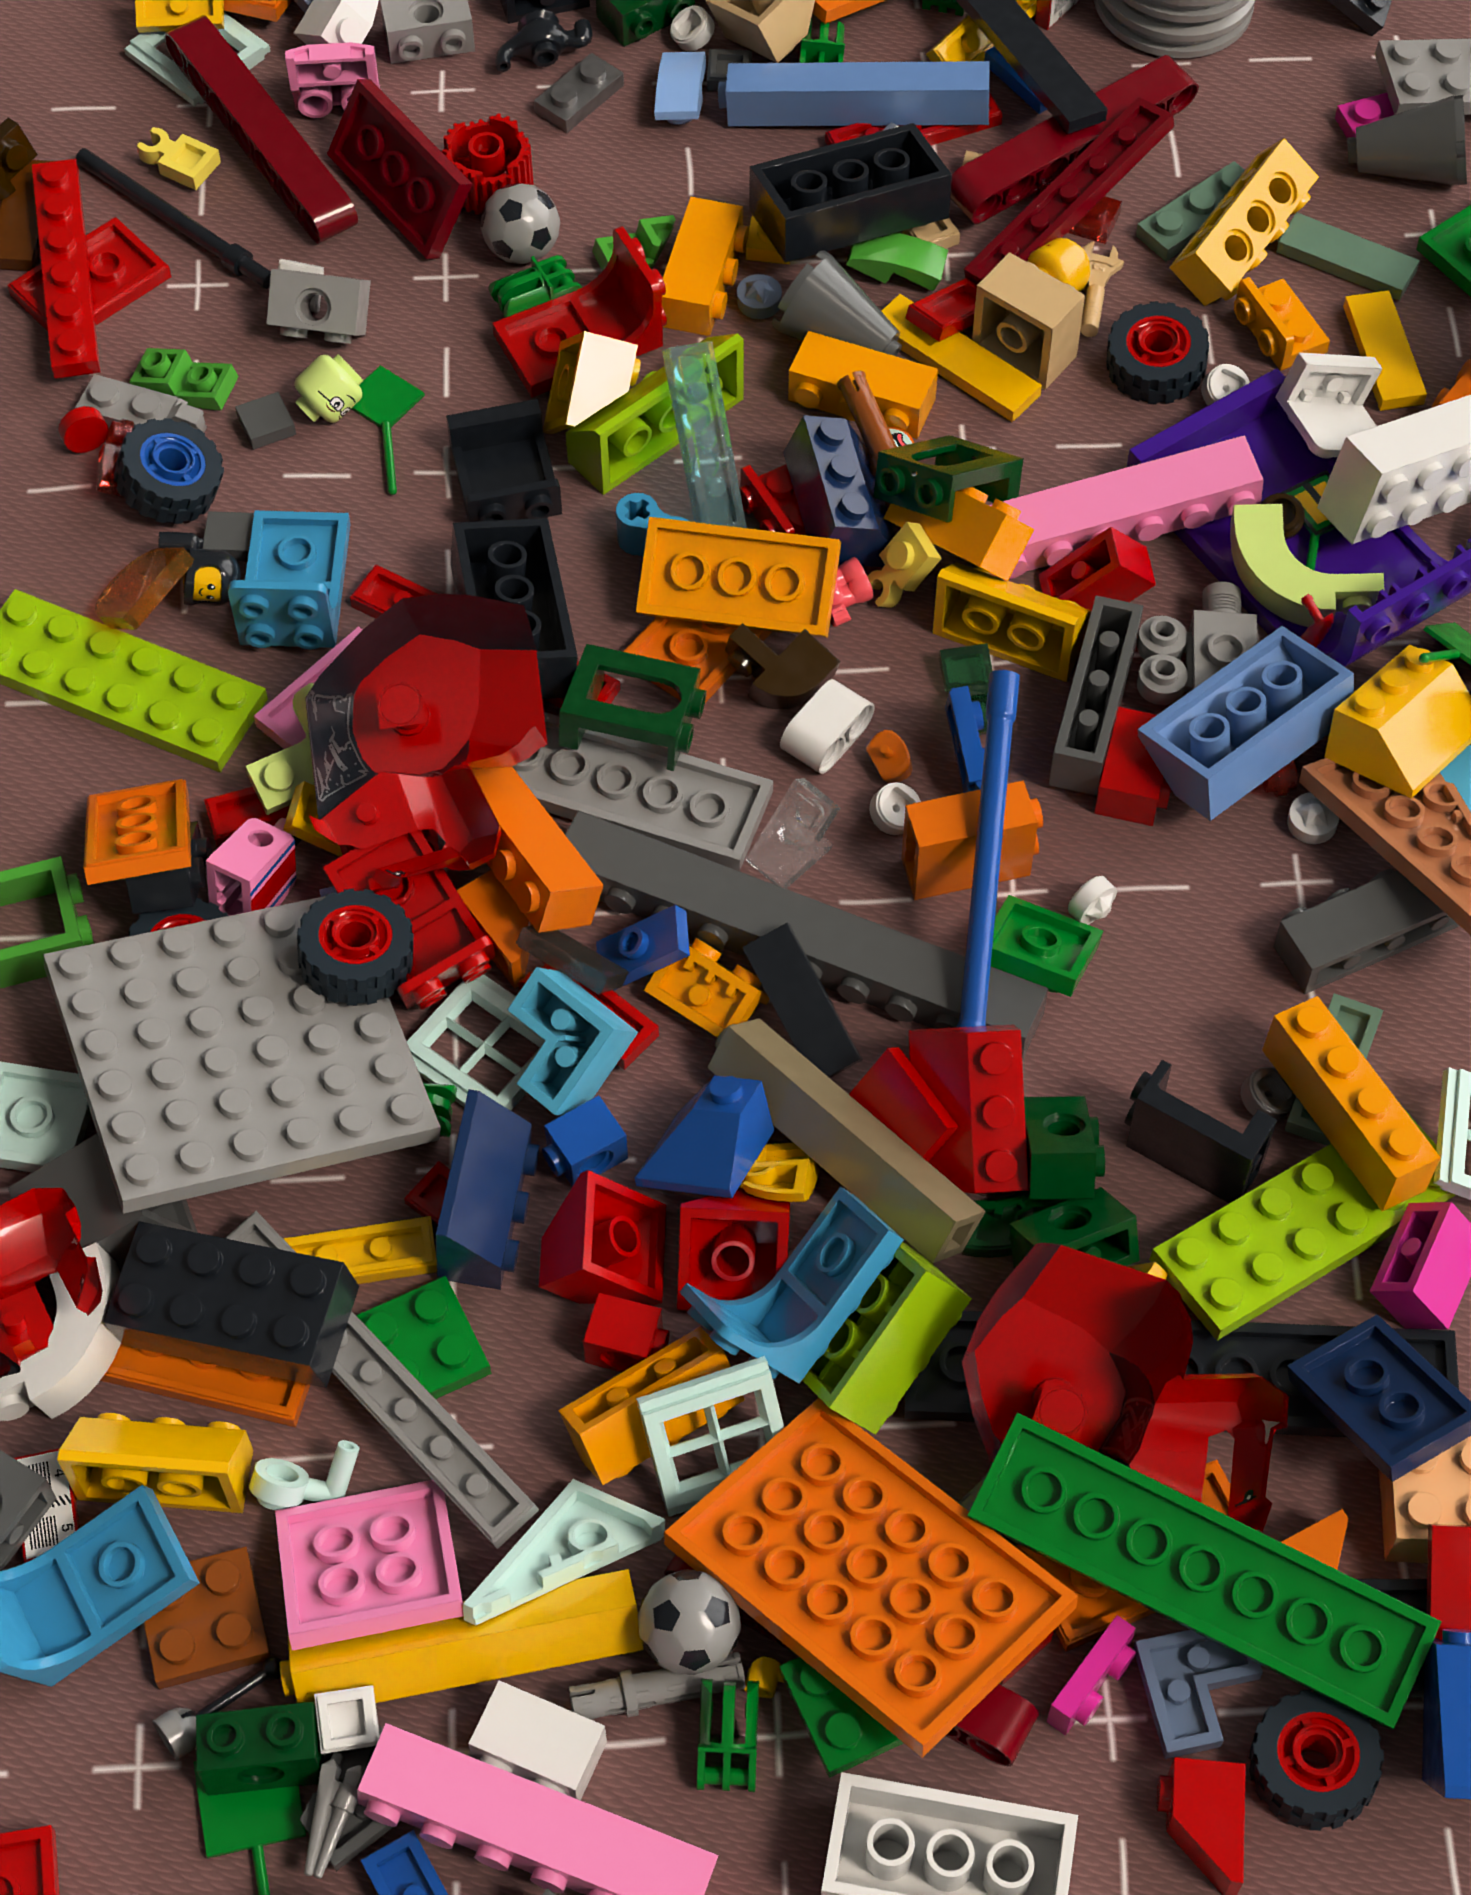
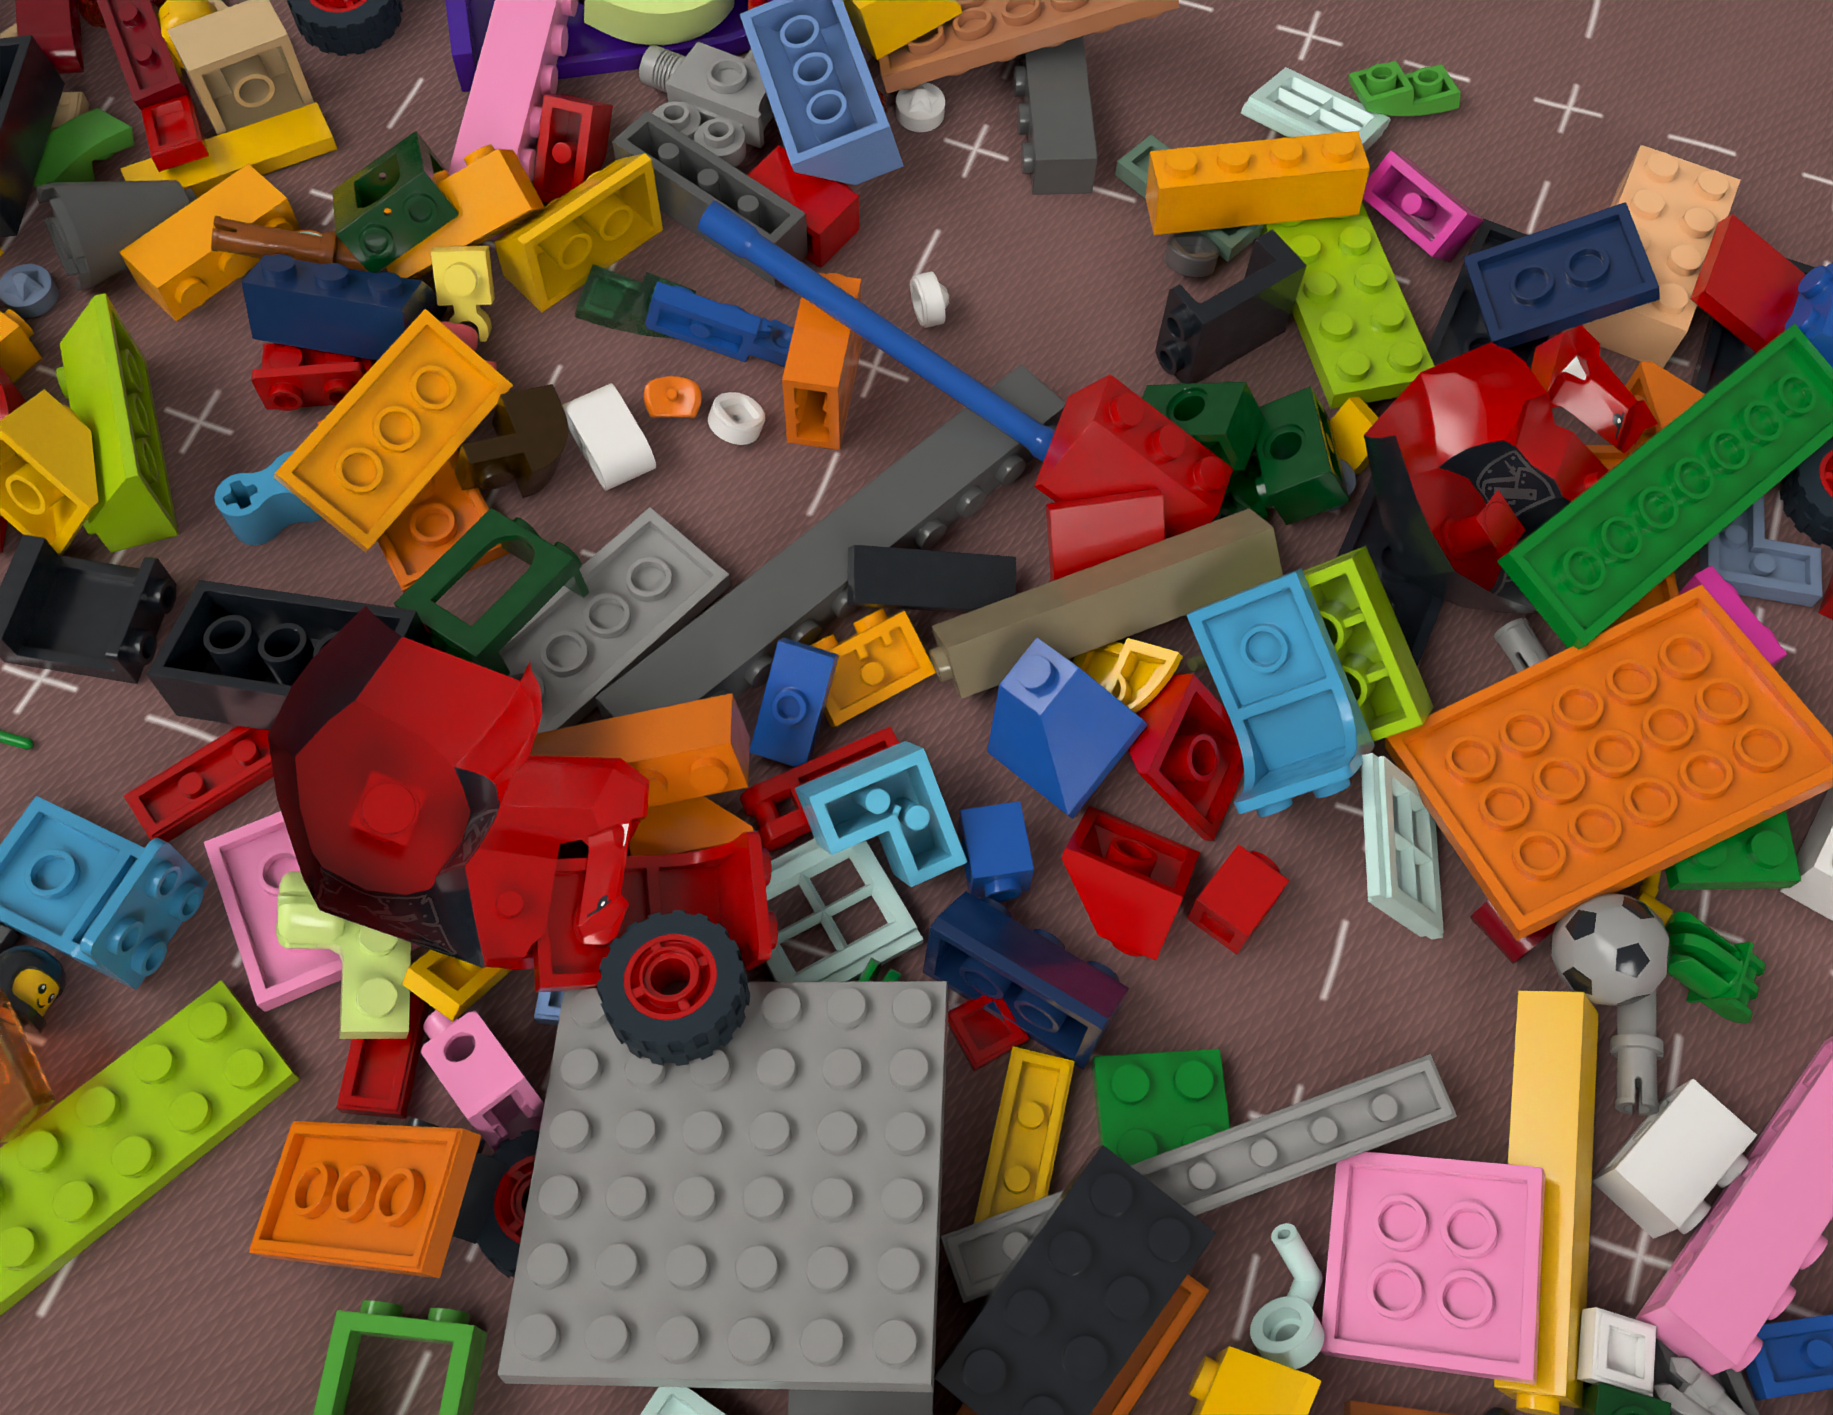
camera: 70 degrees left, 5 degrees up
light aqua wing [463,1479,665,1626] -> none
clear smoke tile [516,925,629,994] -> none
light orange brick [558,1327,745,1485] -> none
clear light blue plate [662,341,747,528] -> none
clear slope [746,778,841,889] -> none
green plate [991,895,1103,997] -> none

